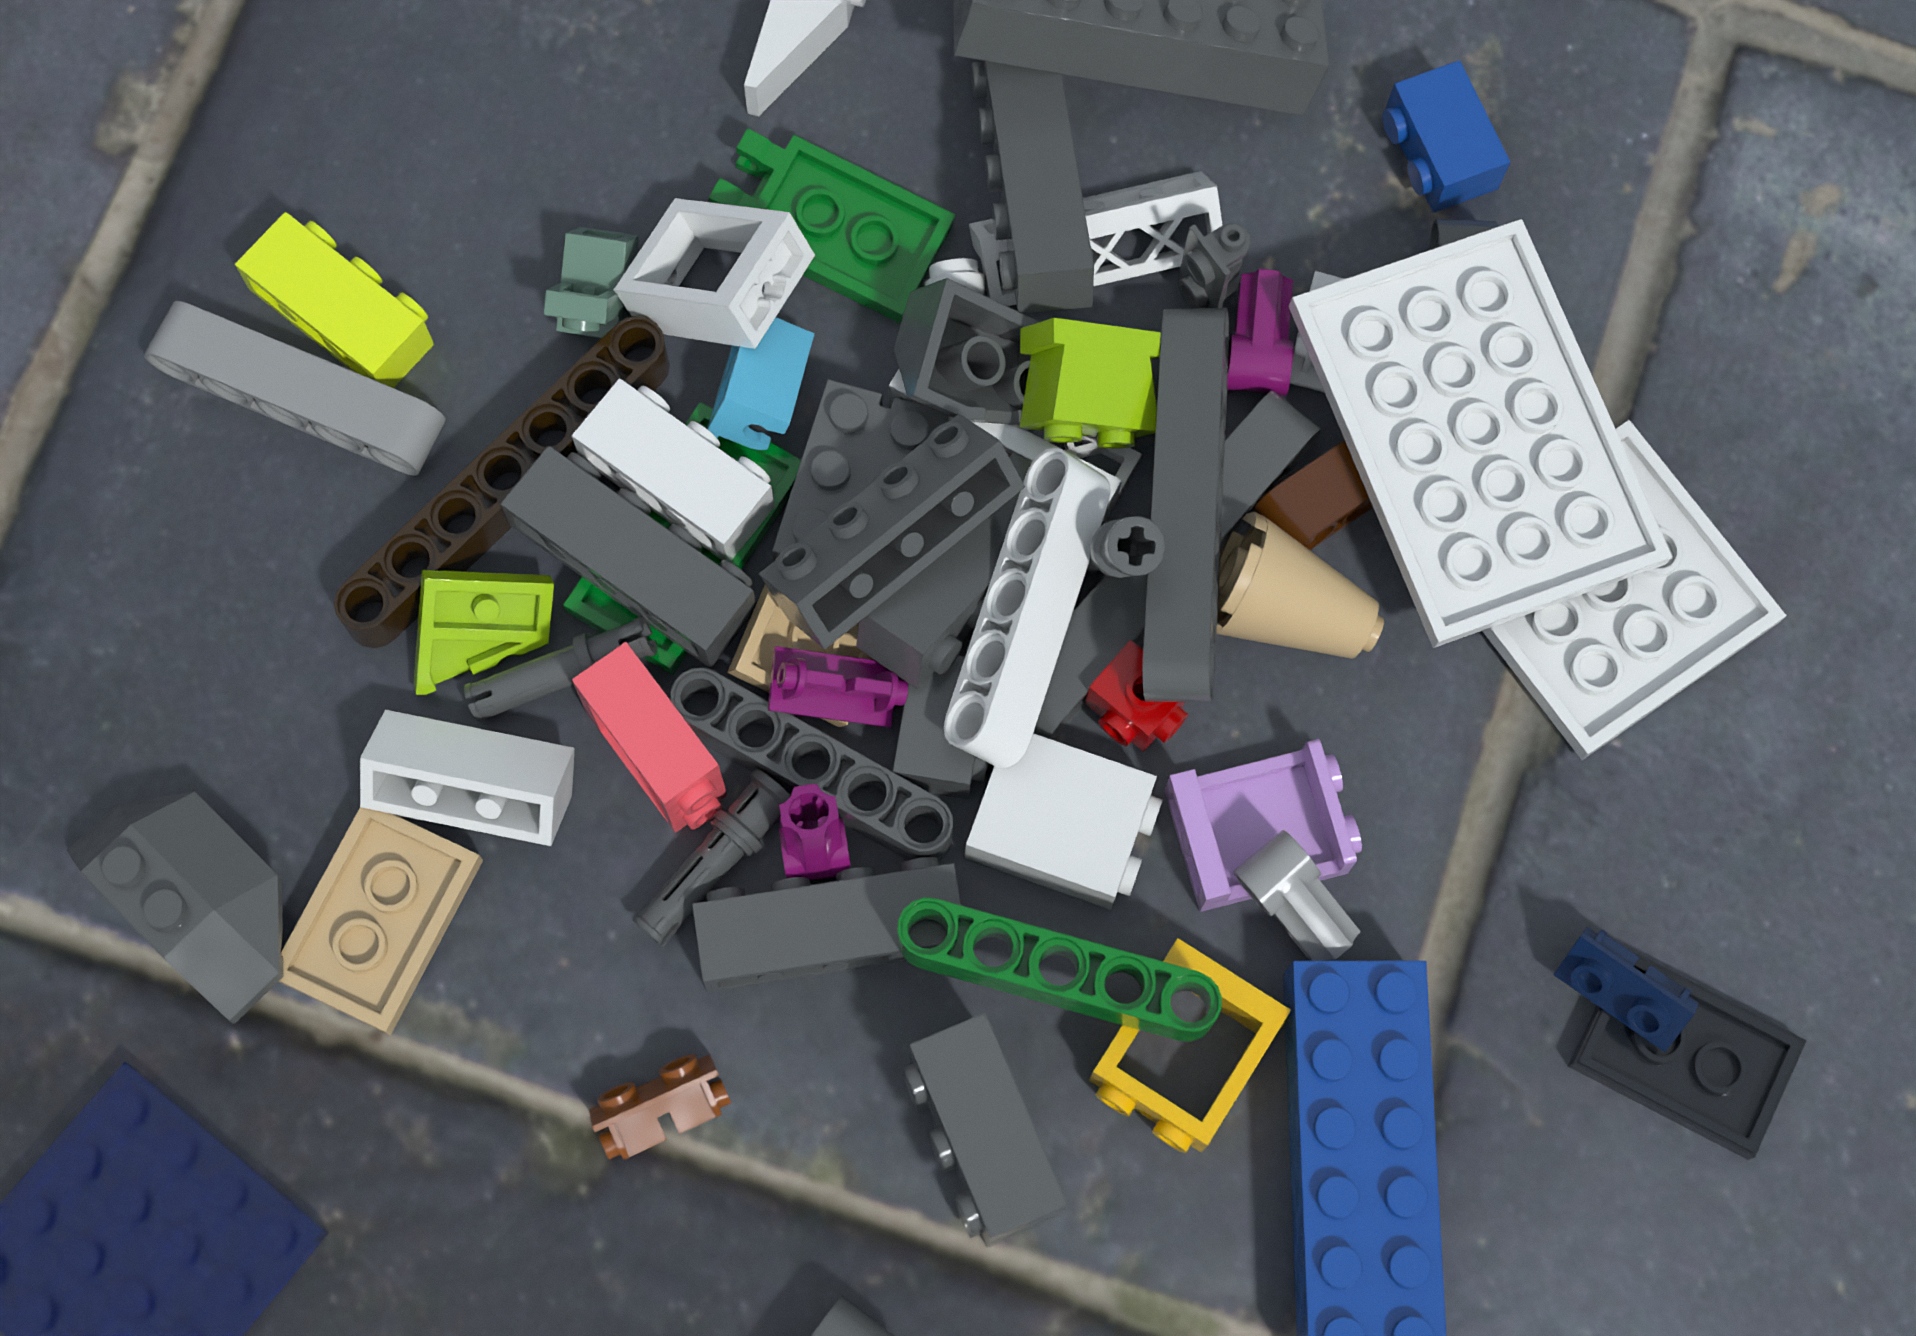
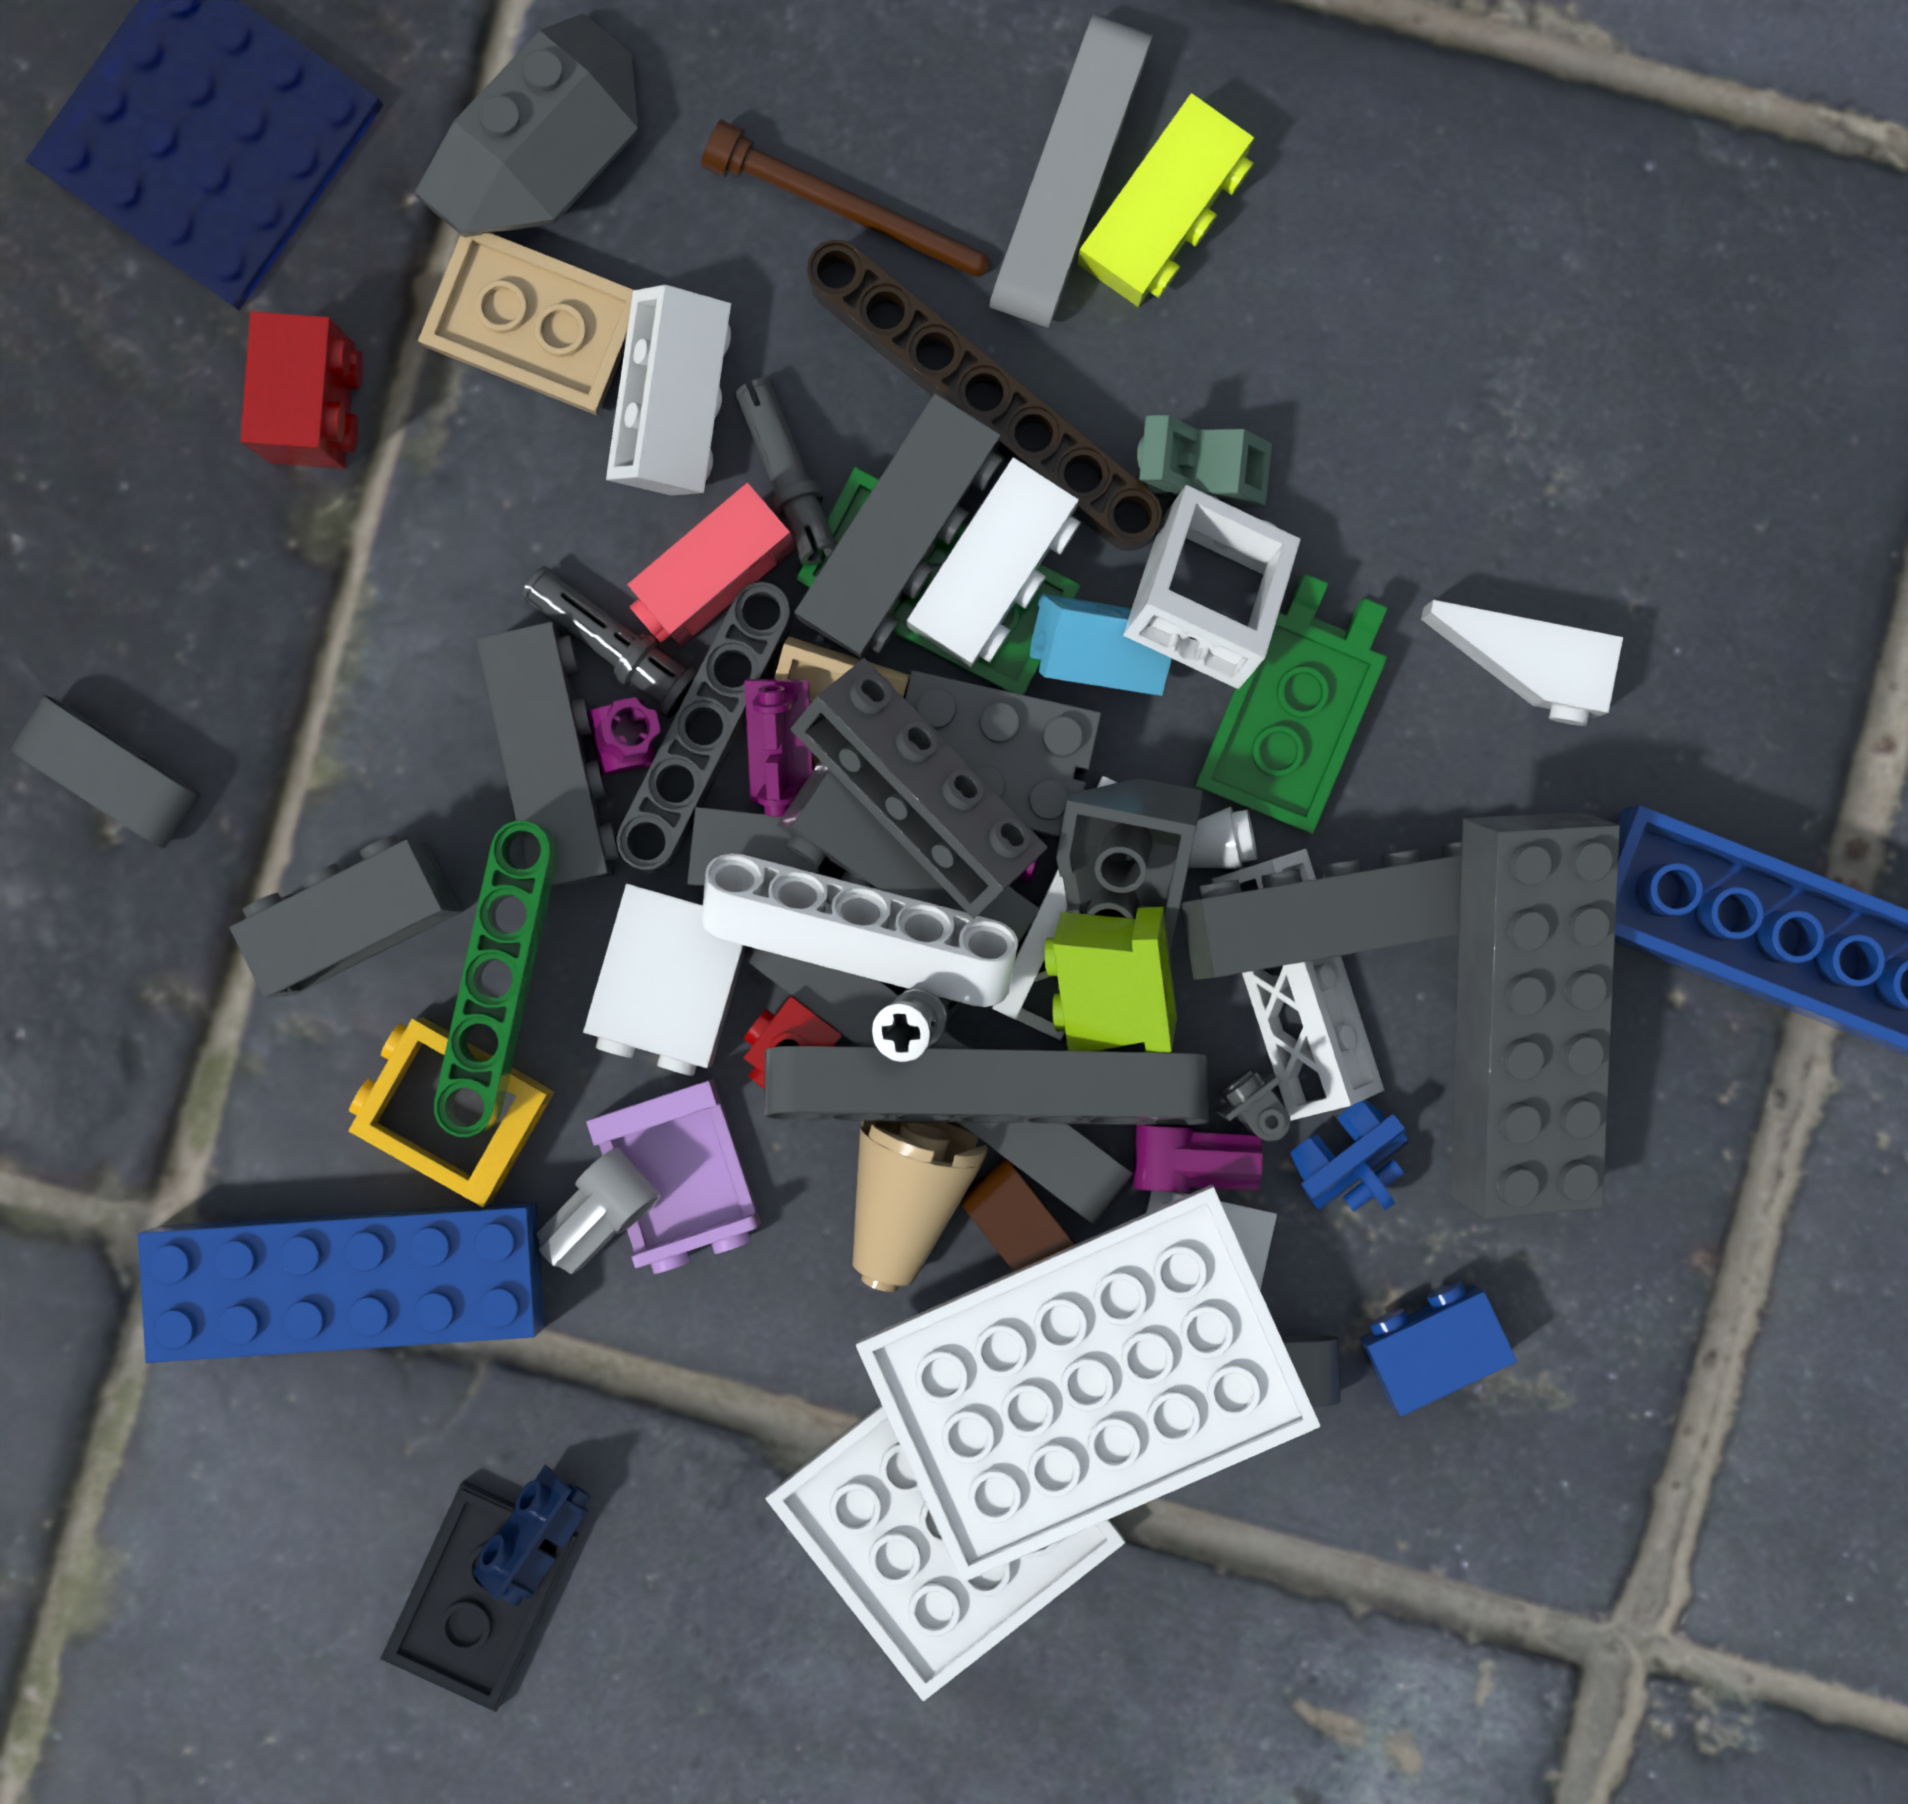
camera: 90 degrees right, 15 degrees up
lime wing [413,570,554,695] -> none
hinge [589,1054,732,1160] -> none
none -> red brick [240,311,363,469]
none -> reddish brown piece [701,119,990,277]
none -> blue hips [1290,1099,1409,1212]

